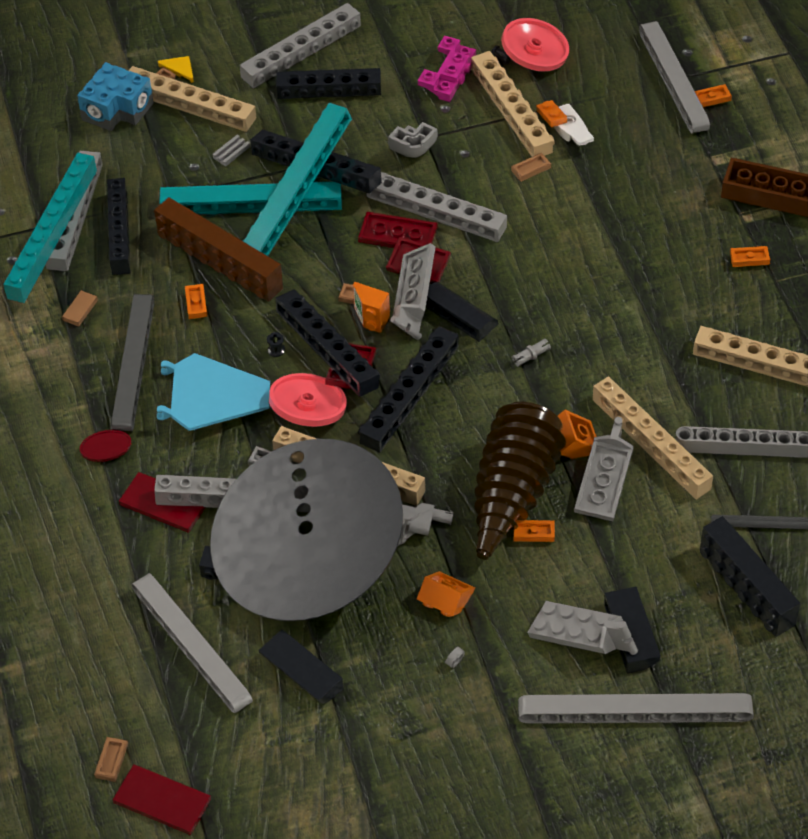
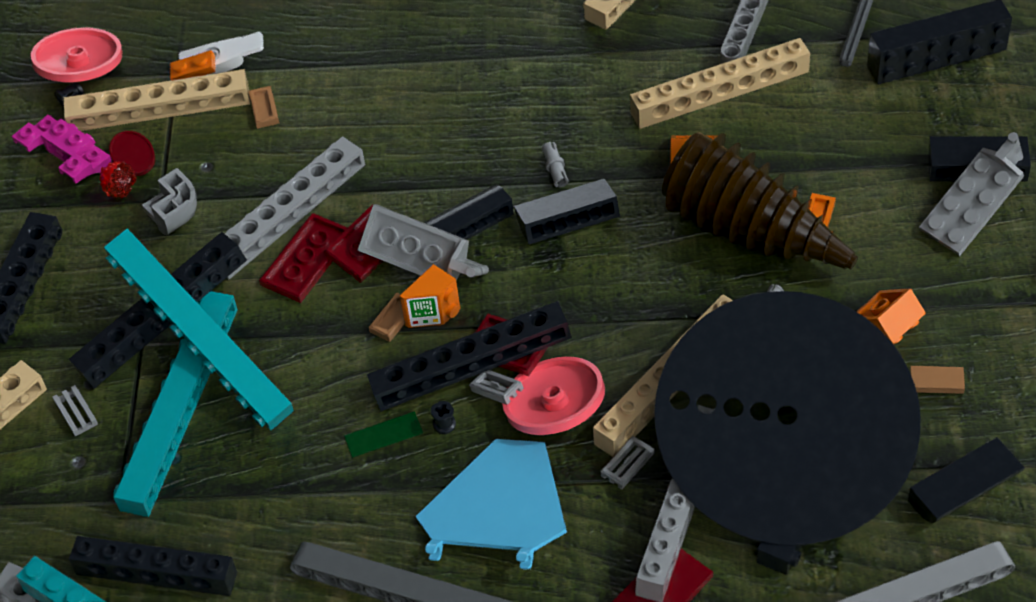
camera: 70 degrees left, 0 degrees up
reddish brown brick [154,197,283,302] -> none
orange plate [185,284,207,319] -> none
black brick [358,326,459,453] -> none
light grey tile [445,647,465,668] -> none
light grey hinge [574,417,633,521] -> none
none -> clear red piece [99,162,137,198]
none -> dark red piece [109,131,155,176]
none -> dark green sticker [344,411,424,458]
none -> light grey tile [469,370,524,405]
none -> black brick [514,178,620,245]
none -> medium nougat tile [910,366,965,394]

